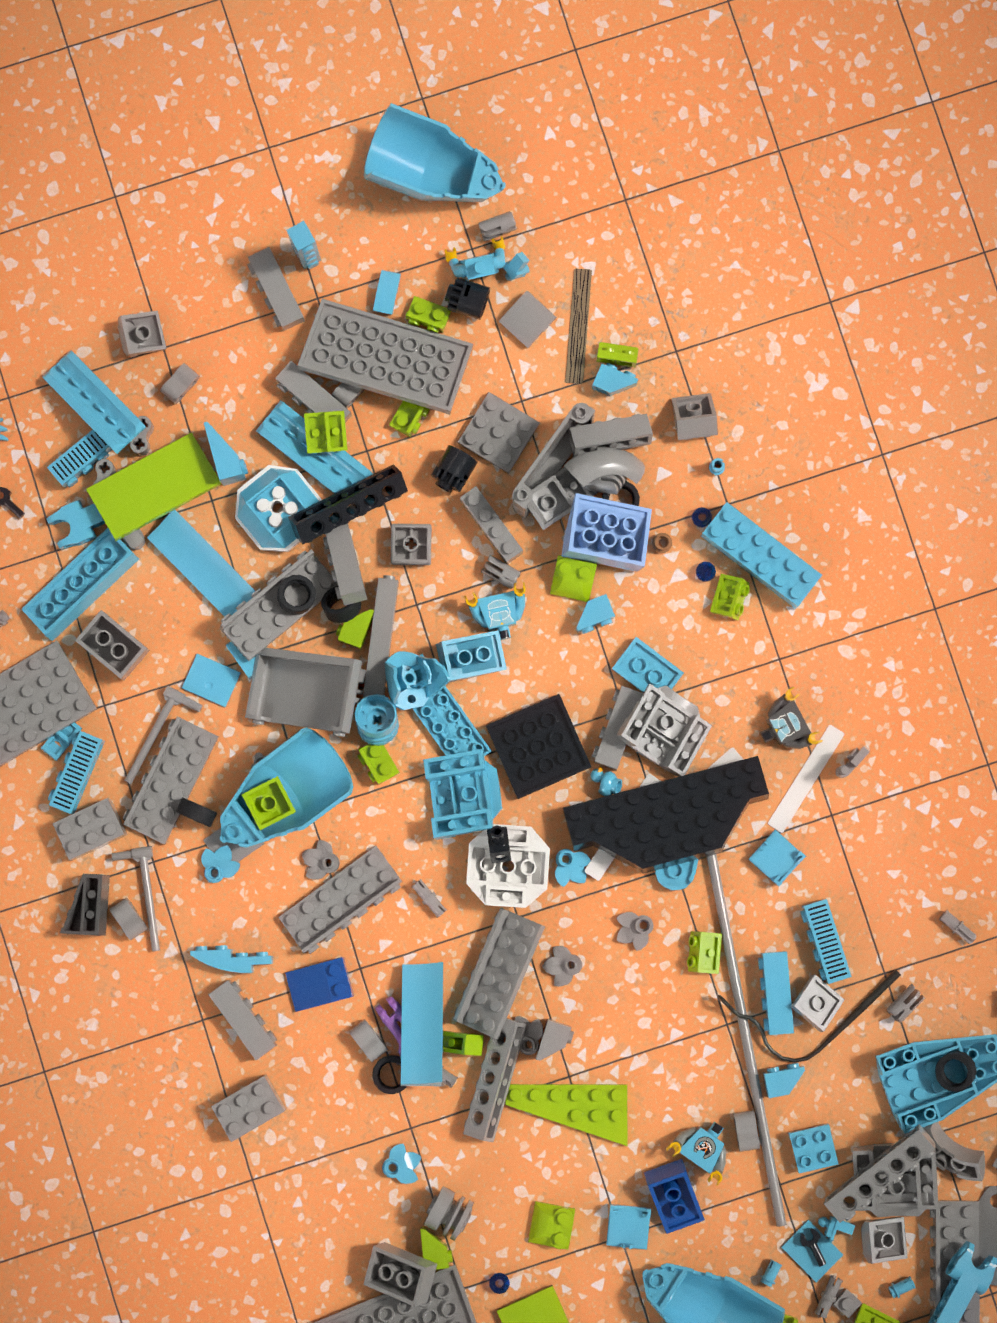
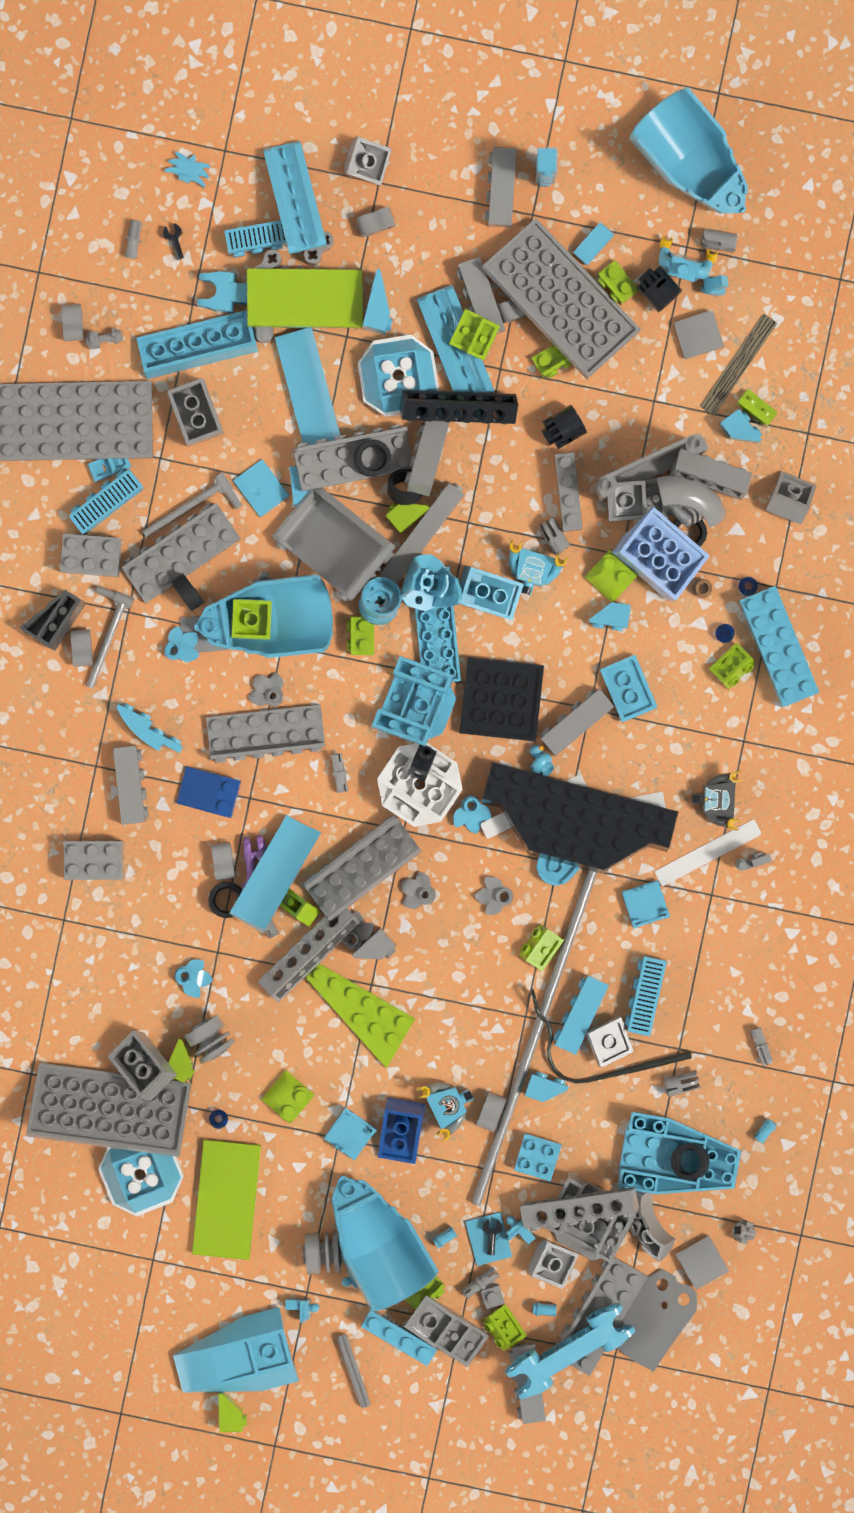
camera: 25 degrees right, 5 degrees up
light grey brick [391,524,432,565] -> none
light grey plate [458,392,540,474] -> none
light grey slope [616,684,712,777] -> none
medium azure pin [709,458,725,475] -> none

